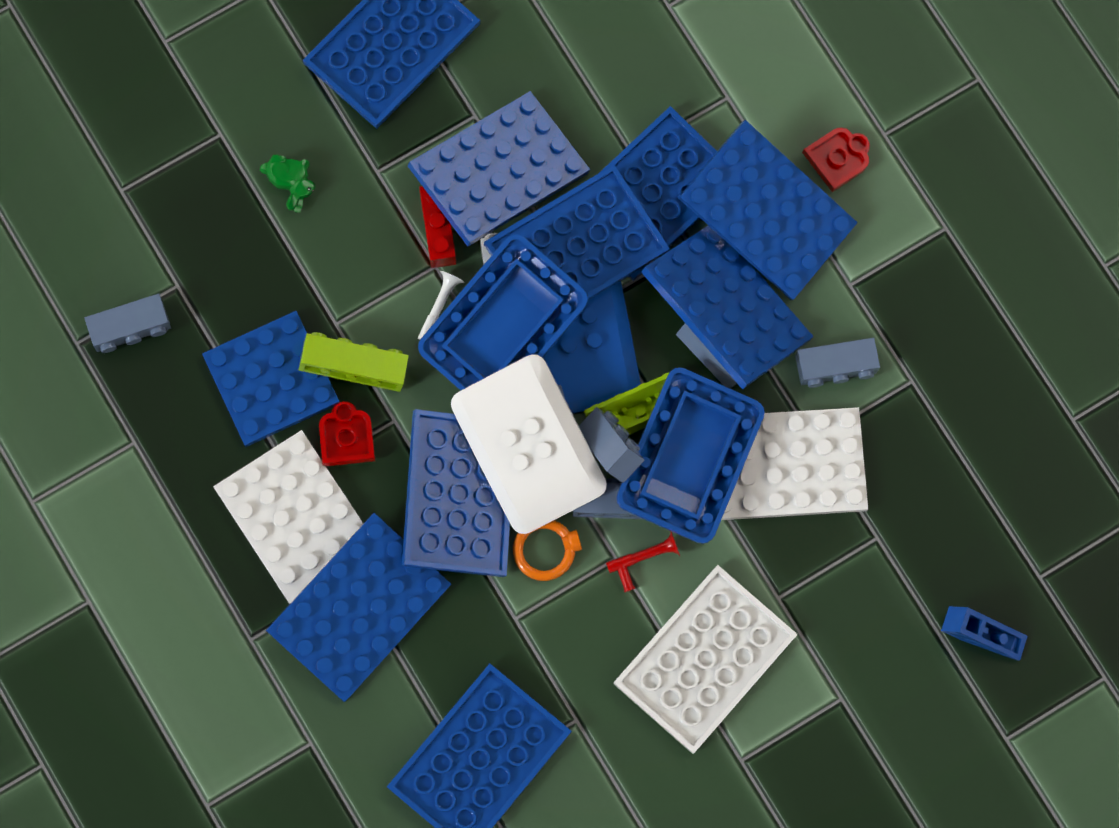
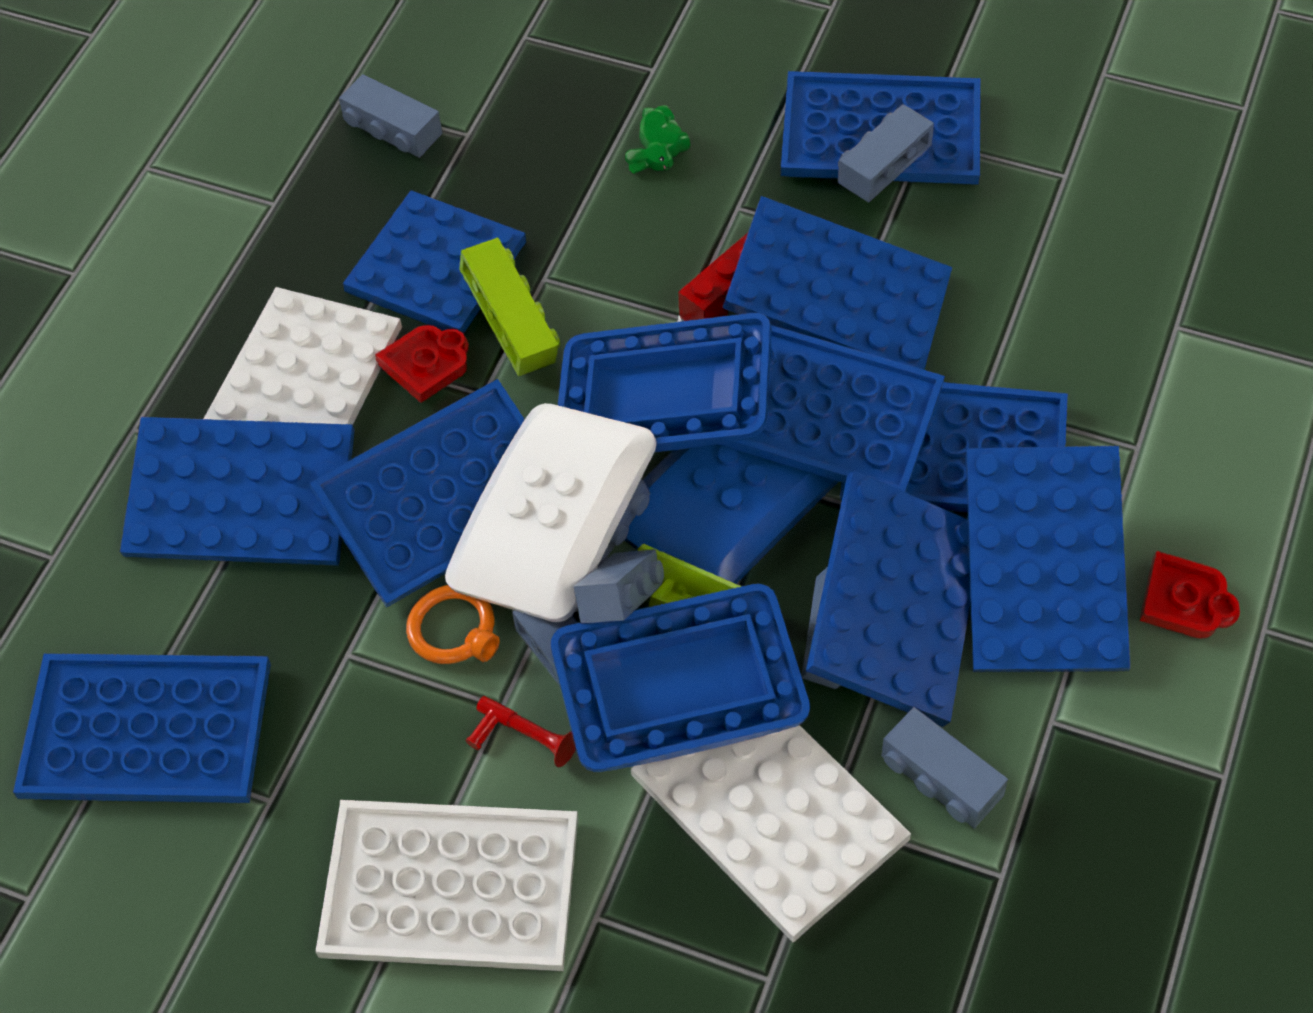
camera: 60 degrees right, 20 degrees down
none -> sand blue brick [838,104,934,203]

